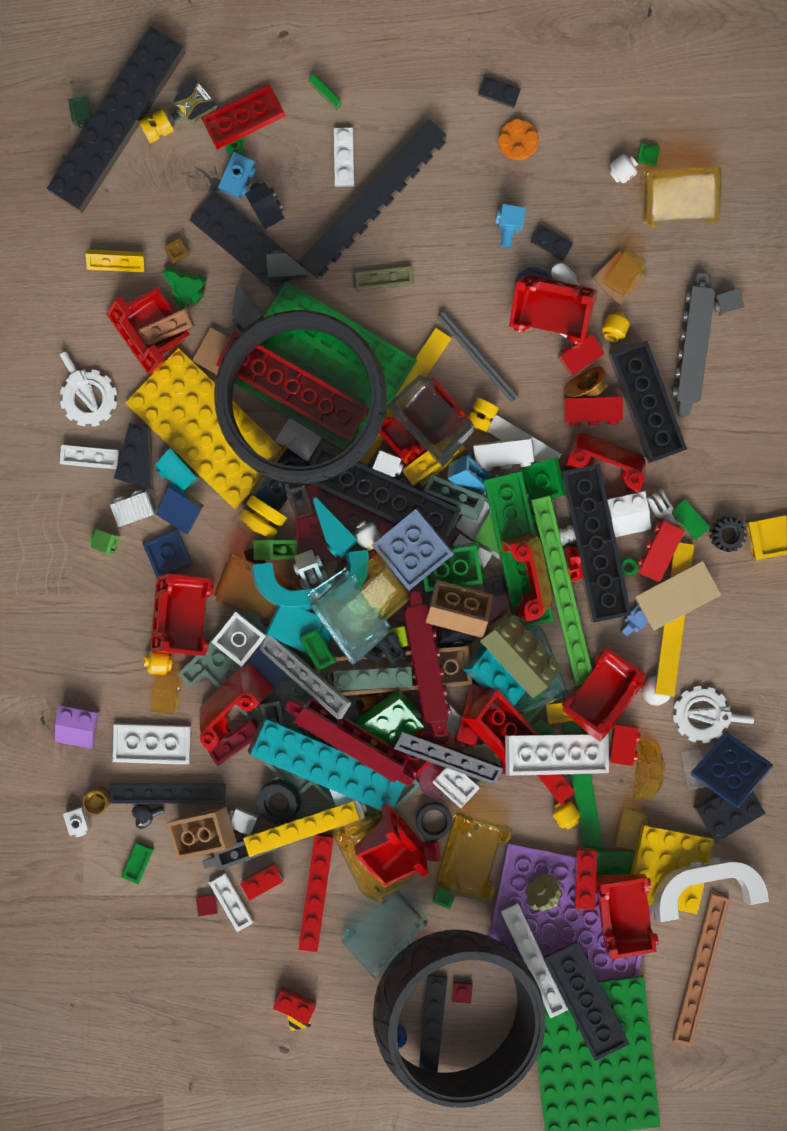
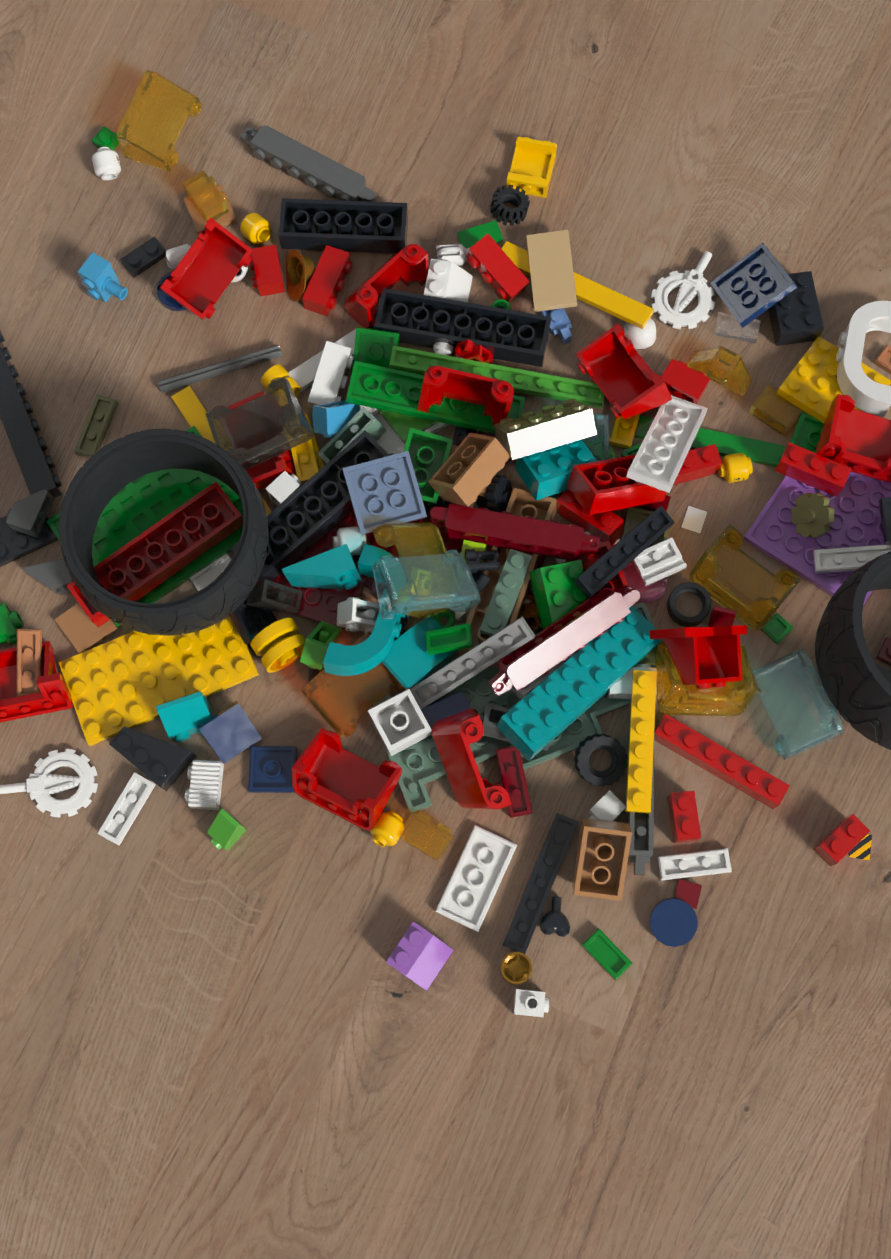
camera: 60 degrees left, 15 degrees down
orange piece [498,119,539,160] -> none
dark grey brick [713,289,745,316] -> none
none -> dark blue tile [649,897,698,947]
none -> white sticker [681,506,707,533]

